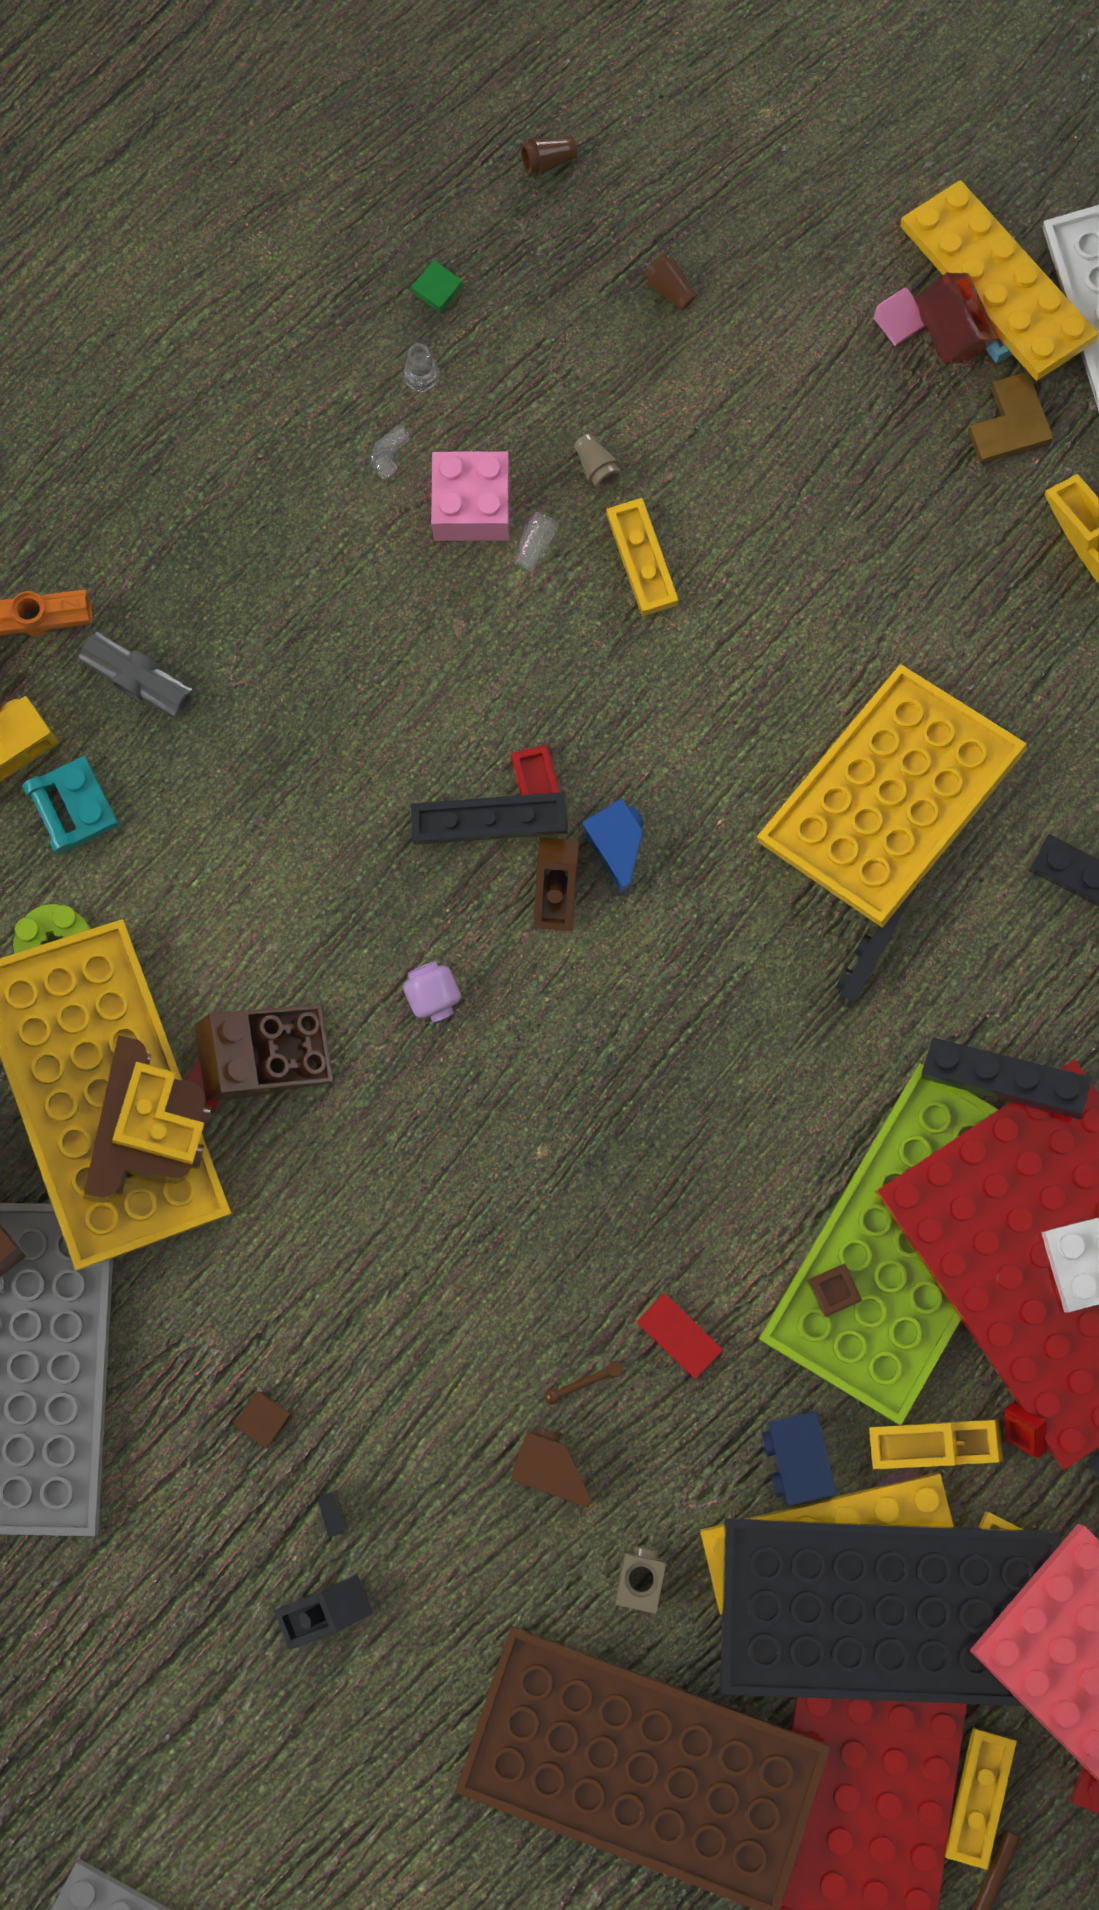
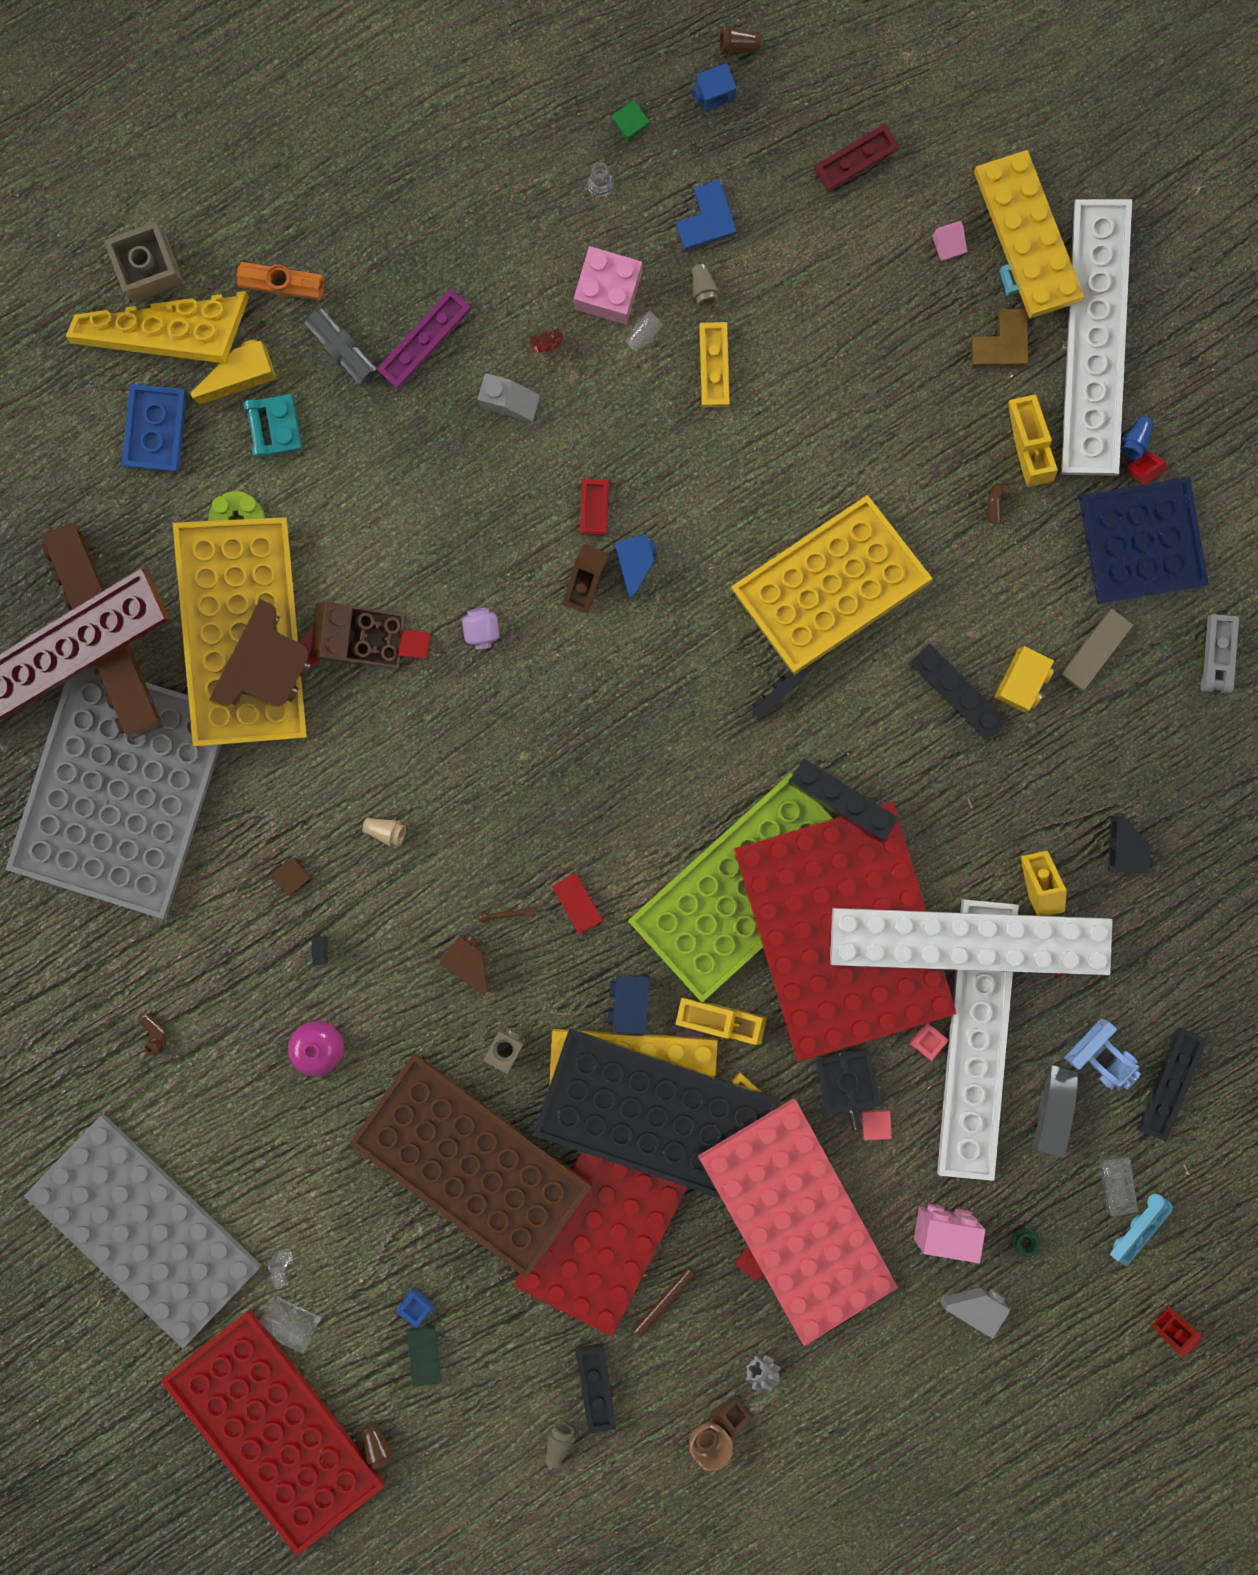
camera: 15 degrees right, 10 degrees up
yellow plate [112,1062,204,1165] -> none
black slope [274,1574,373,1650] -> none
clear arm [371,424,411,478] -> none
black plate [411,792,568,845] -> none
reddish brown cone [643,253,697,311] -> none
reddish brown tile [807,1263,863,1318] -> none
clear red brick [914,273,999,364] -> none
yellow plate [945,1727,1017,1870] -> none
red tile [1004,1402,1047,1459] -> none
none -> reddish brown arm [139,1013,166,1056]
none -> dark pink cylinder [288,1021,344,1076]
none -> tan cone [362,817,406,847]
none -> magenta plate [376,289,471,390]
none -> red slope [398,630,431,660]
none -> light grey slope [477,373,540,422]
none -> clear red plate [529,329,563,353]
none -> blue tile [676,180,736,251]
none -> blue brick [692,63,737,112]
none -> dark red plate [814,124,899,193]
none -> reddish brown arm [987,483,1010,523]

